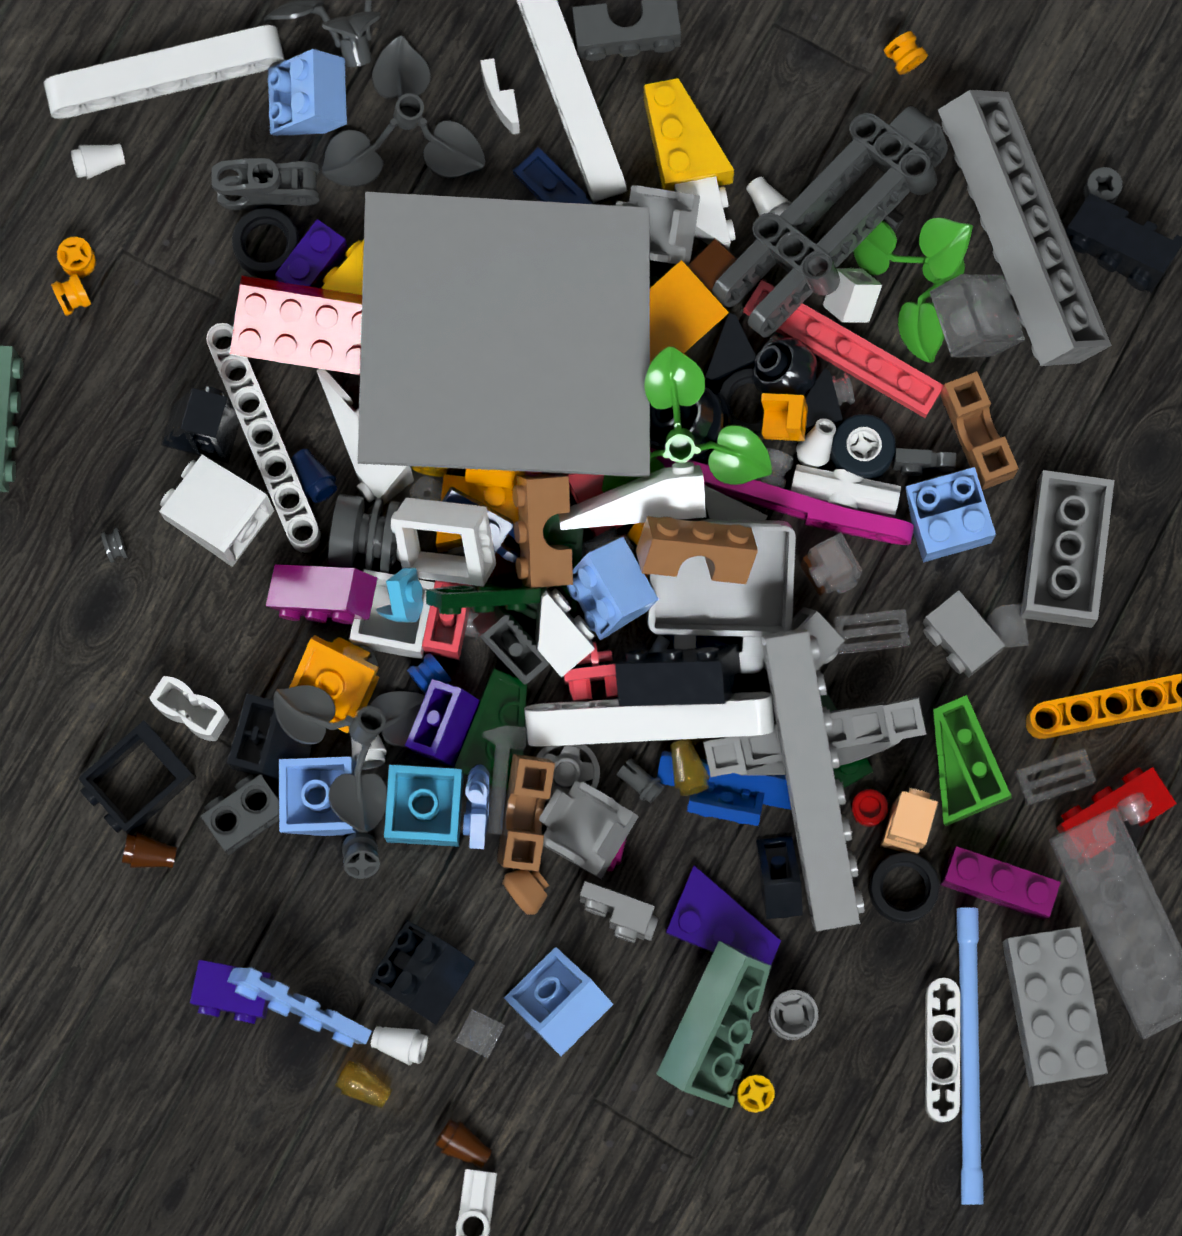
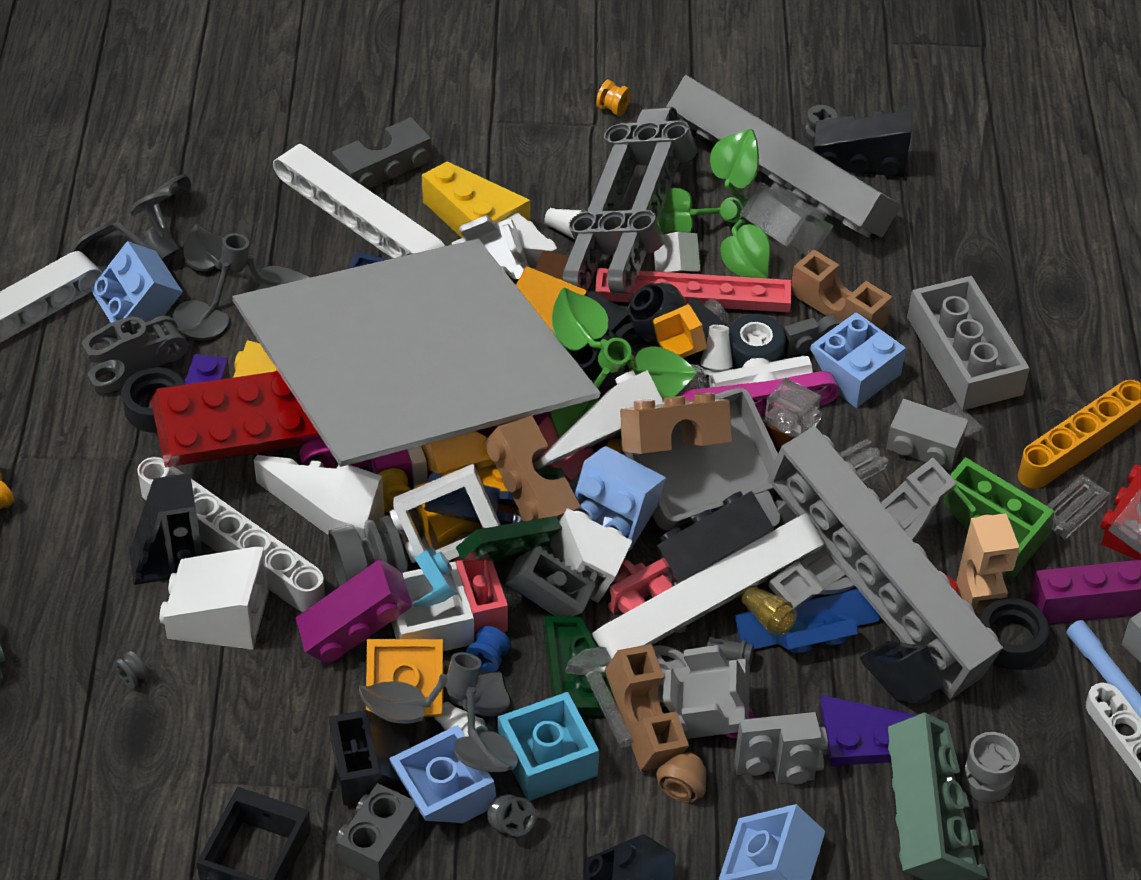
camera: 30 degrees left, 30 degrees down
white brick [149,676,229,741] -> none
dark blue cone [291,449,337,503] -> none
dark purple brick [405,679,480,767] -> none
medium blue plate [463,764,490,849] -> none
white slope [480,58,520,135] -> none
yellow wheel [737,1075,775,1113] -> none

